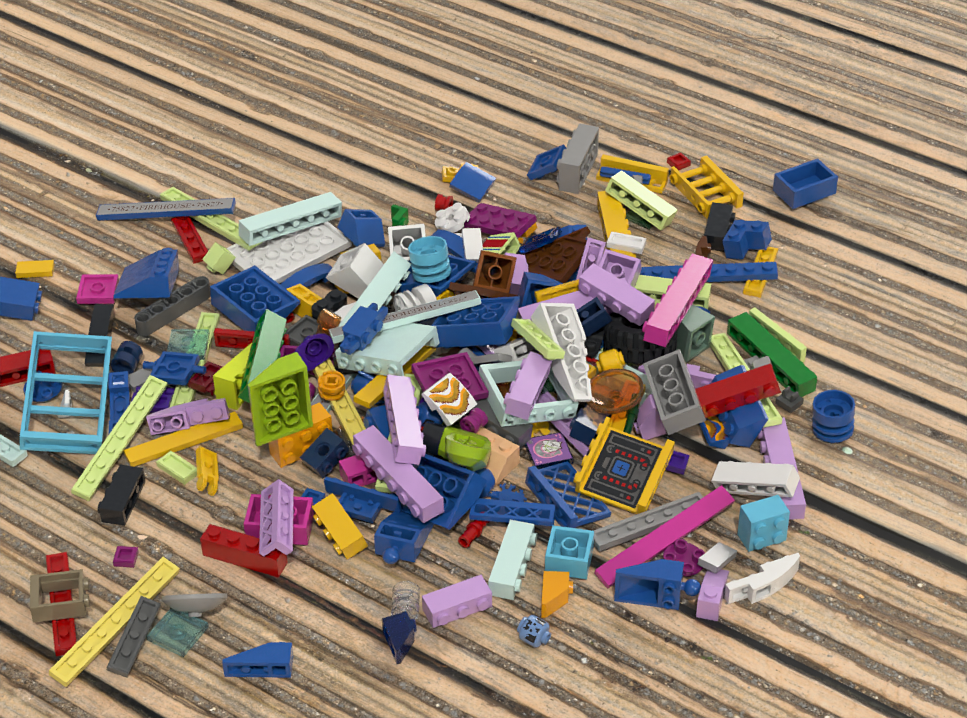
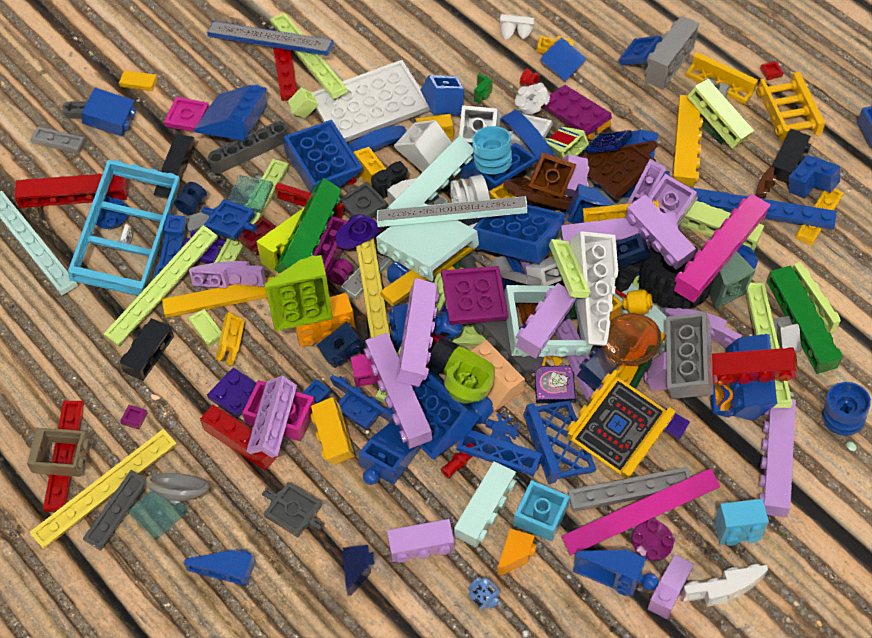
camera: 15 degrees right, 15 degrees up
light aqua brick [239,192,342,246] -> none
clear orange piece [316,308,342,337] -> none
light orange wheel [318,370,345,401] -> none
blue hinge [340,303,388,355] -> none
clear wheel [391,581,420,623] -> none
slope [422,373,477,426] -> none
magenta wheel [460,408,488,433] -> none
white tile [462,228,483,263] -> none
blue axle [600,166,651,184] -> none
white tile [607,232,647,254] -> none
tile [698,542,737,573] -> none
white brick [711,461,800,497] -> none
dark grey tile [775,386,804,414] -> none
none -> dark purple plate [207,368,257,419]
none -> dark grey plate [262,482,324,538]
none -> white tile [500,14,534,40]

